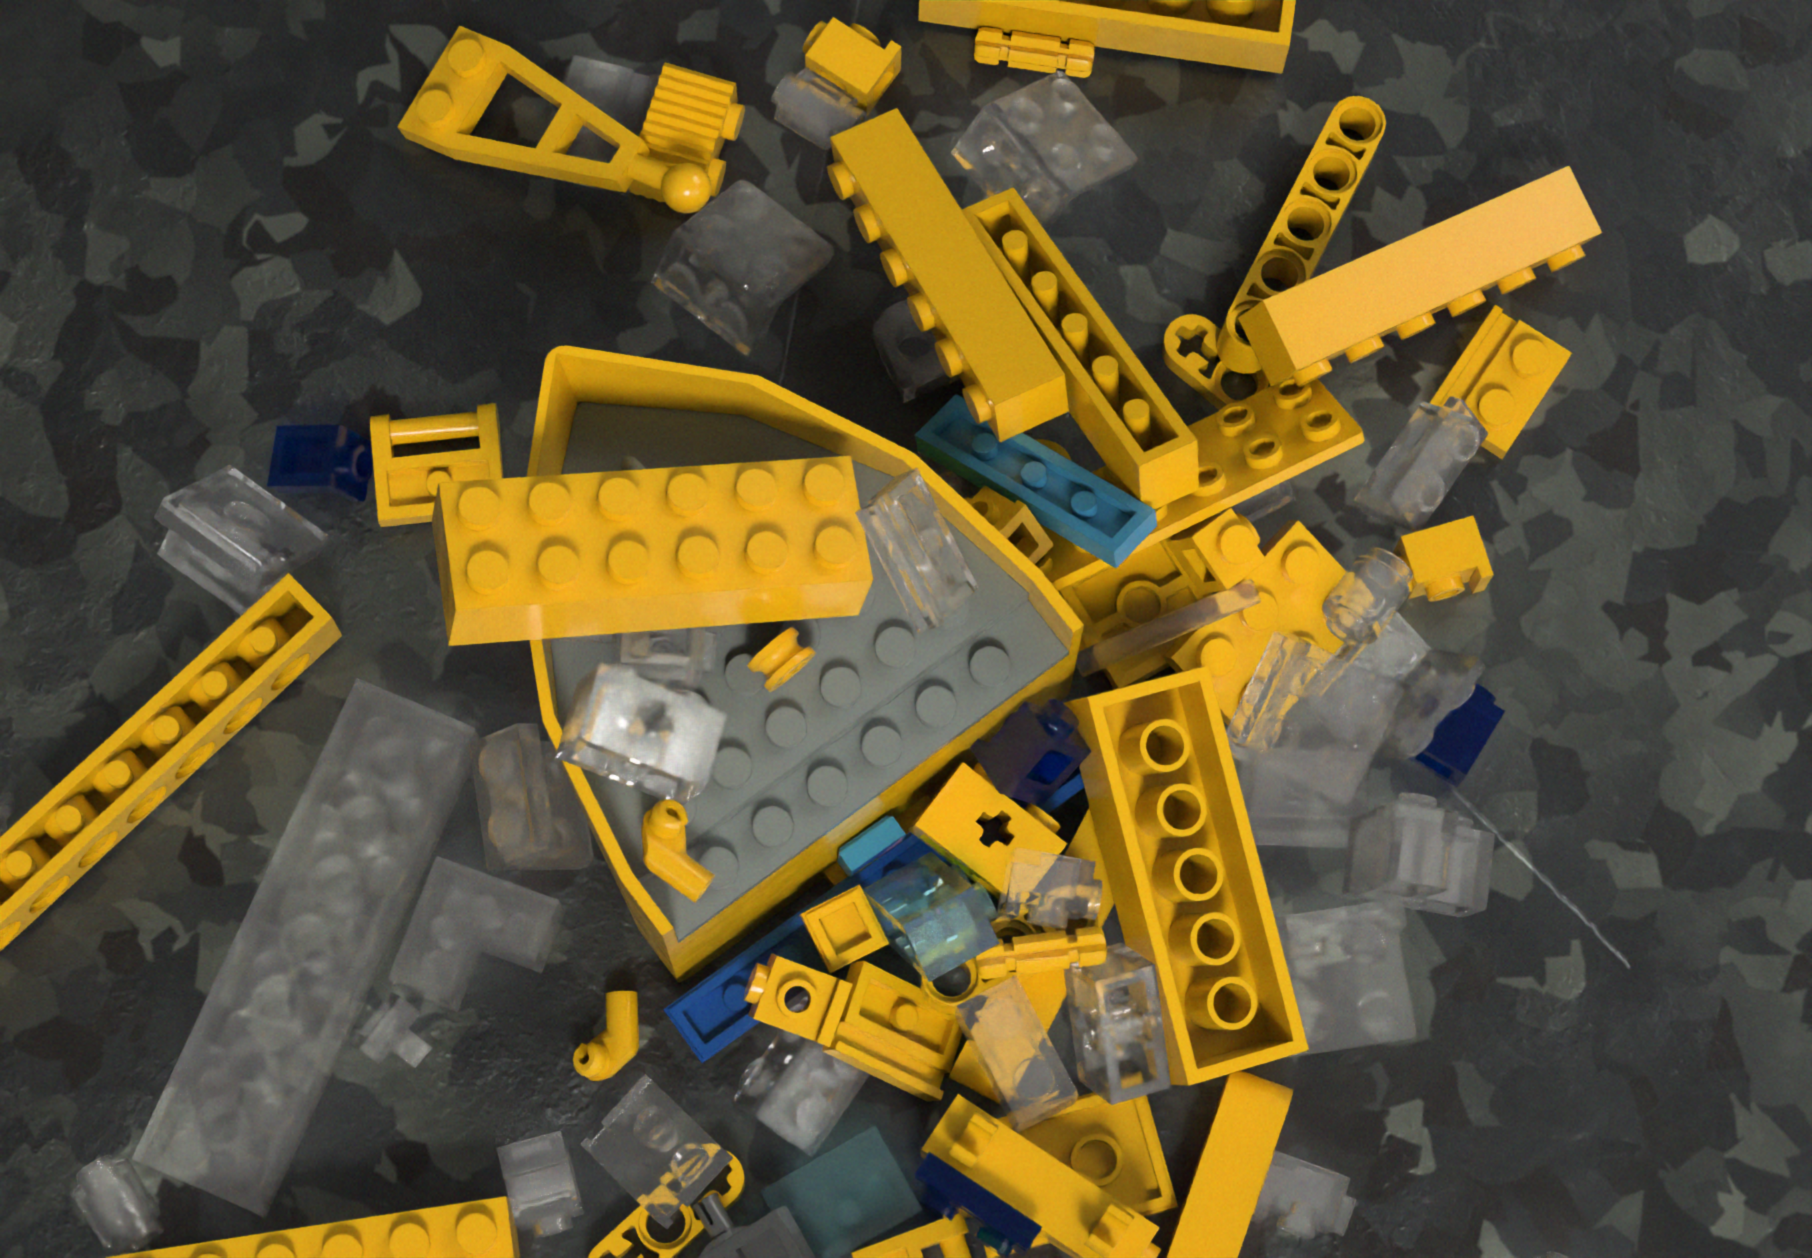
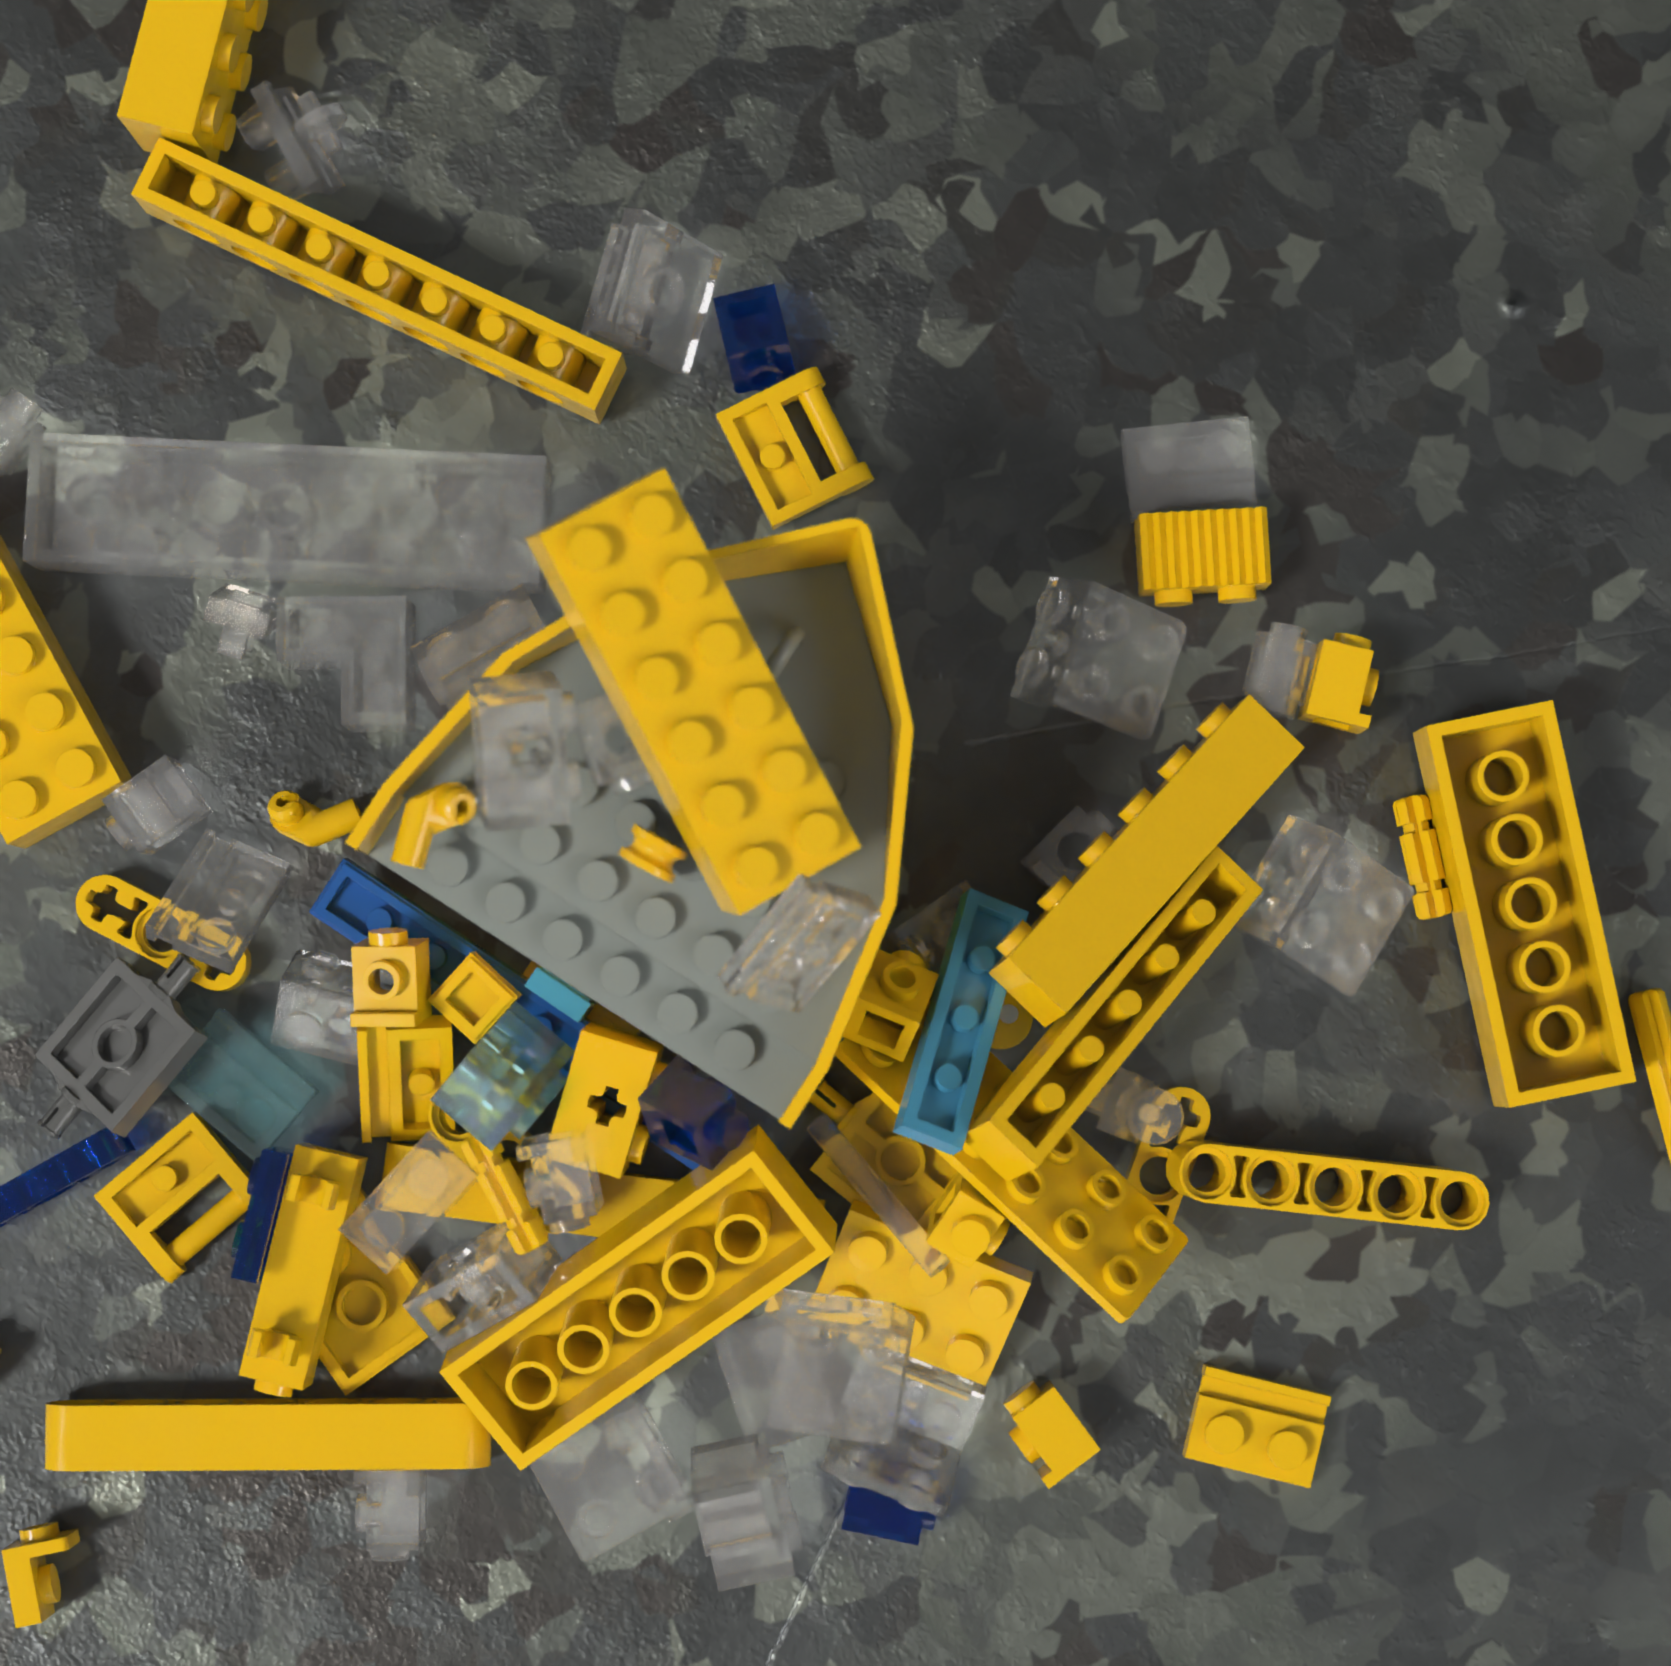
camera: 70 degrees right, 10 degrees up
yellow plate [397,26,712,213] -> none
yellow brick [1238,166,1602,387] -> none
clear brick [1322,547,1413,645] -> none
clear bracket [1353,396,1488,532] -> none
none -> clear hips [1084,1067,1184,1145]

